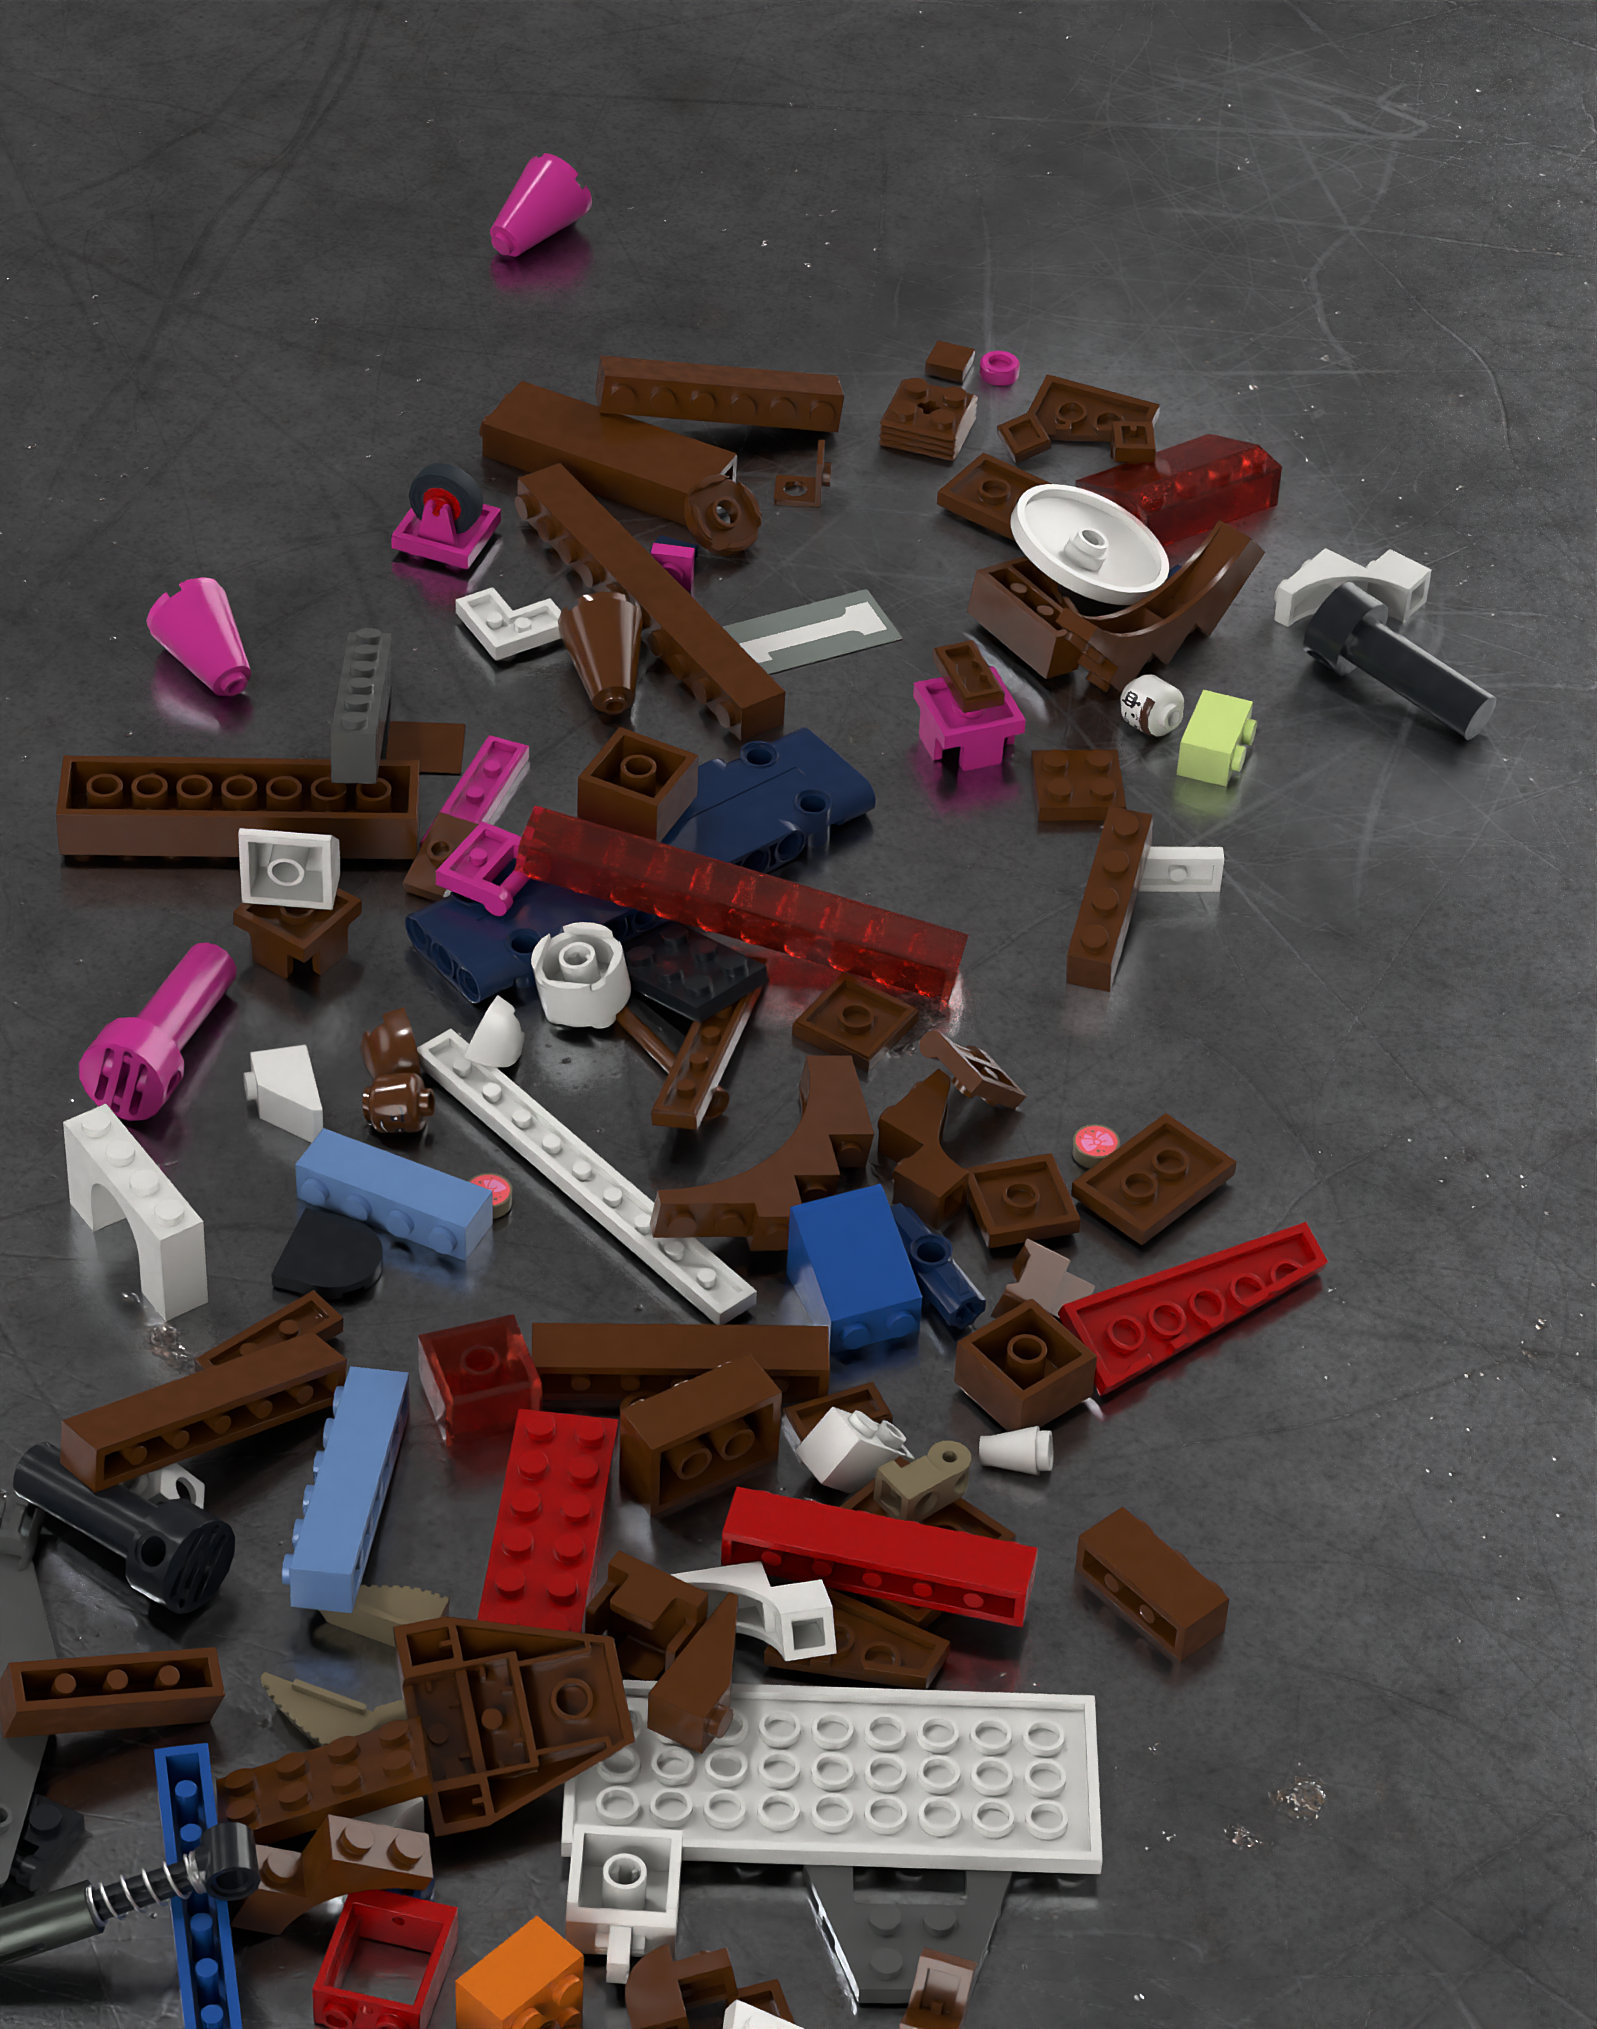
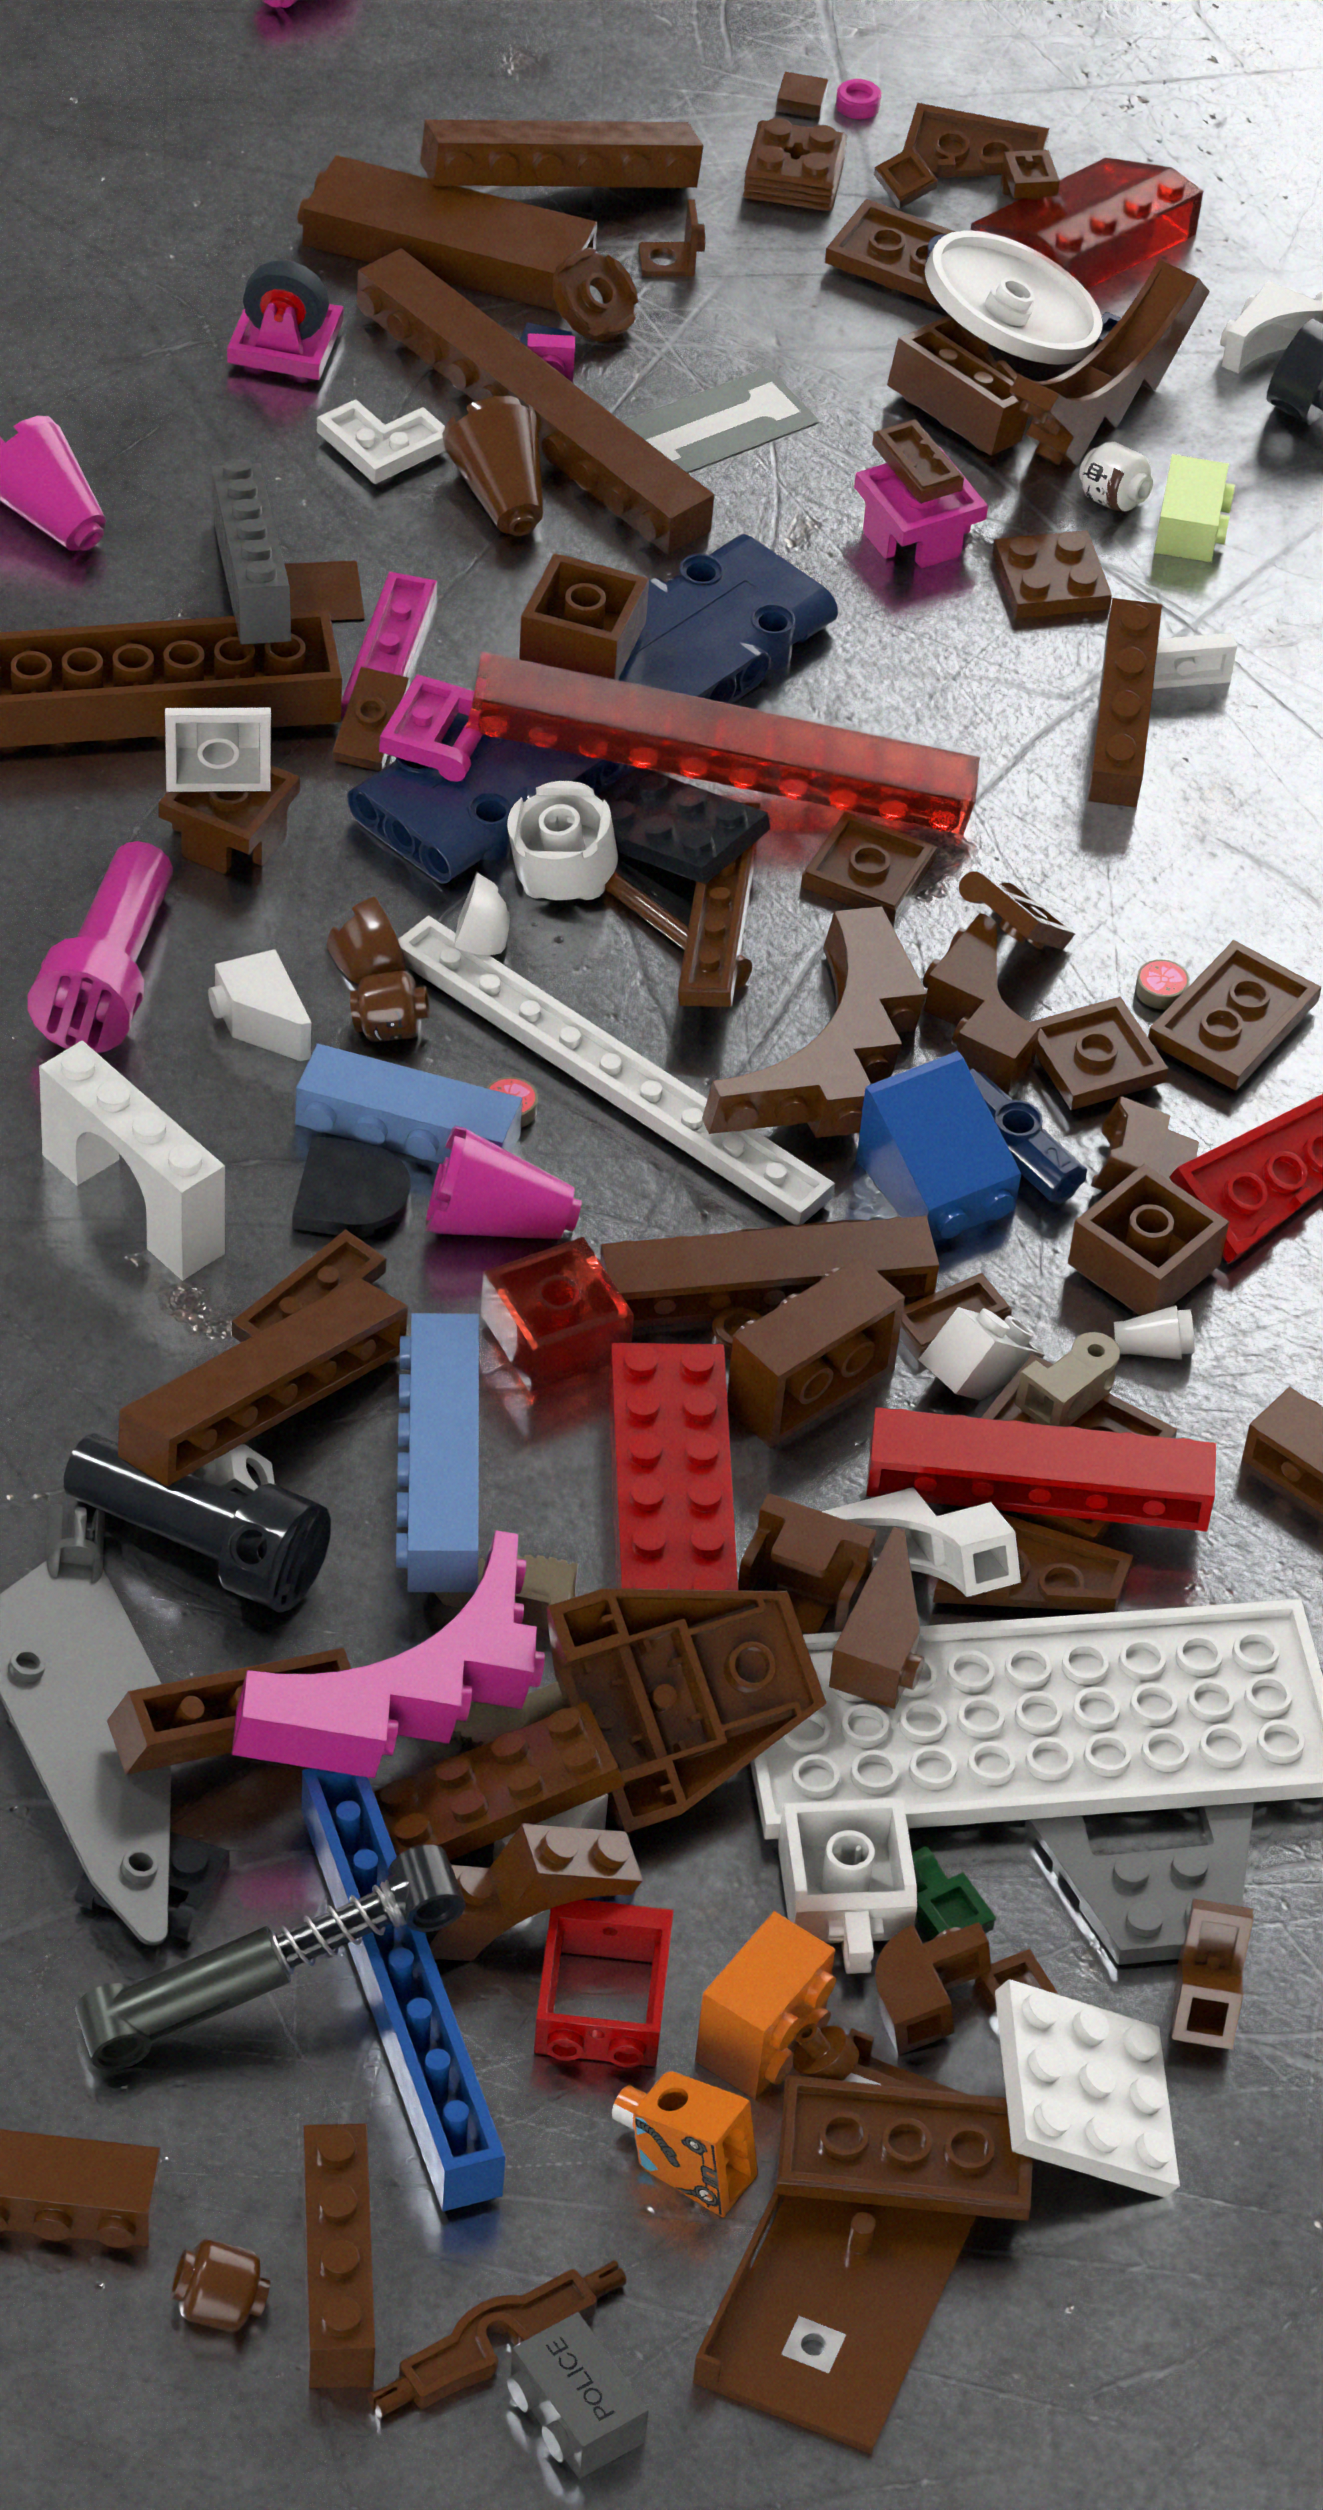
camera: 10 degrees left, 5 degrees up
none -> arch [232,1530,545,1778]
none -> dark pink cone [425,1125,582,1240]
none -> dark green plate [912,1846,996,1940]

